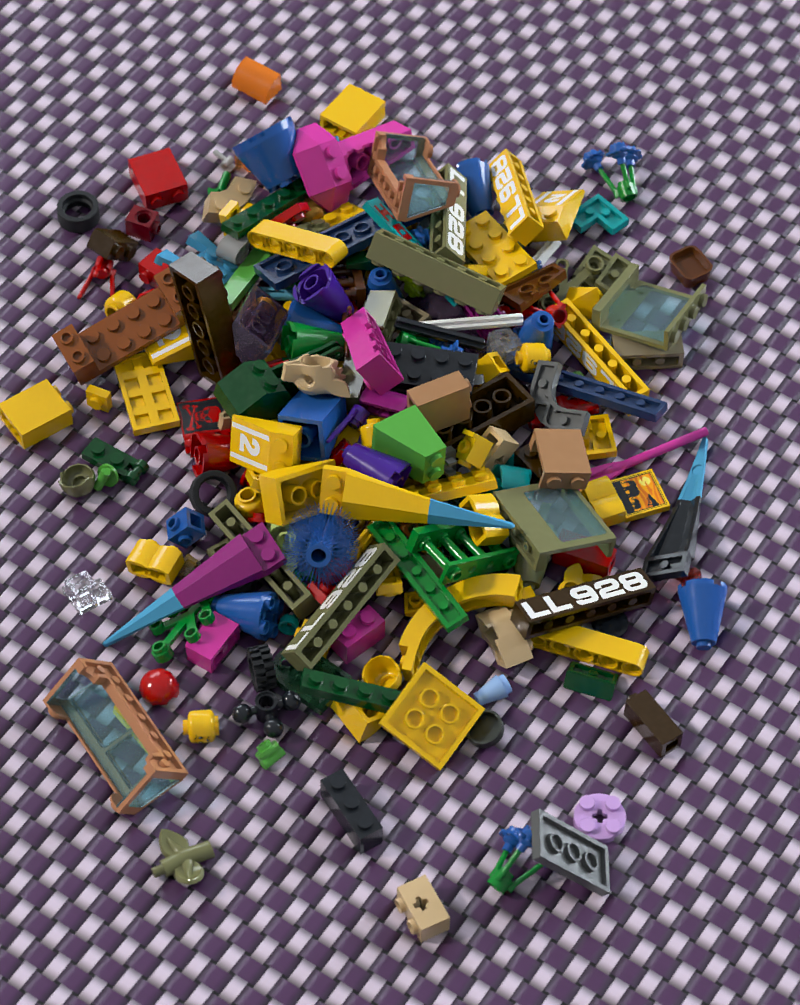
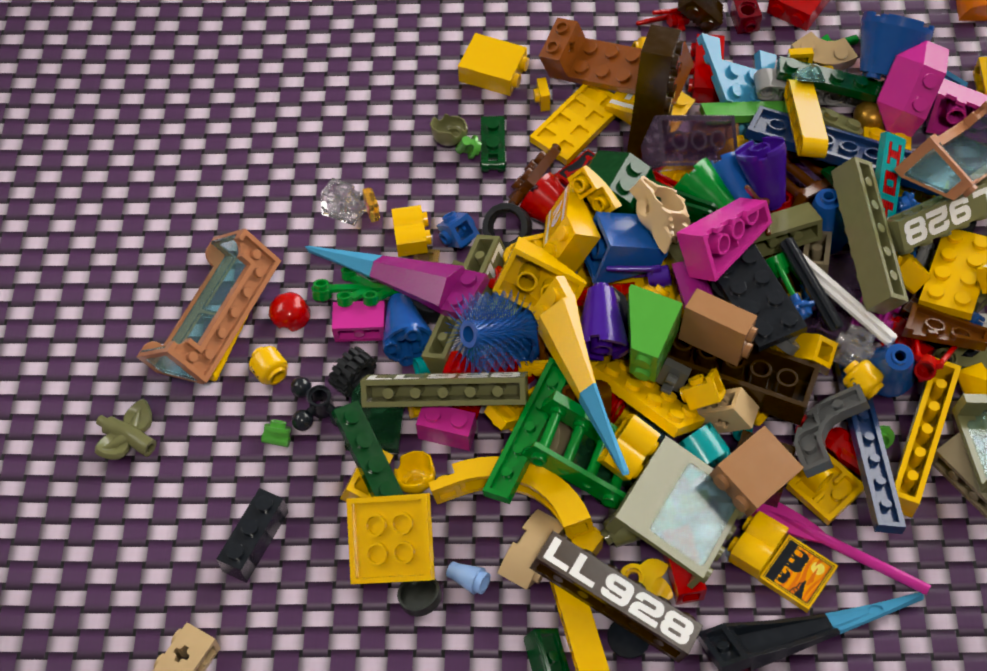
camera: 60 degrees right, 5 degrees up
red plate [271,202,311,227] -> none
none -> clear yellow tile [362,187,380,223]
none -> reddish brown plate [508,143,561,206]
none -> yellow slope [567,165,622,213]
none -> clear light blue slope [791,64,826,83]

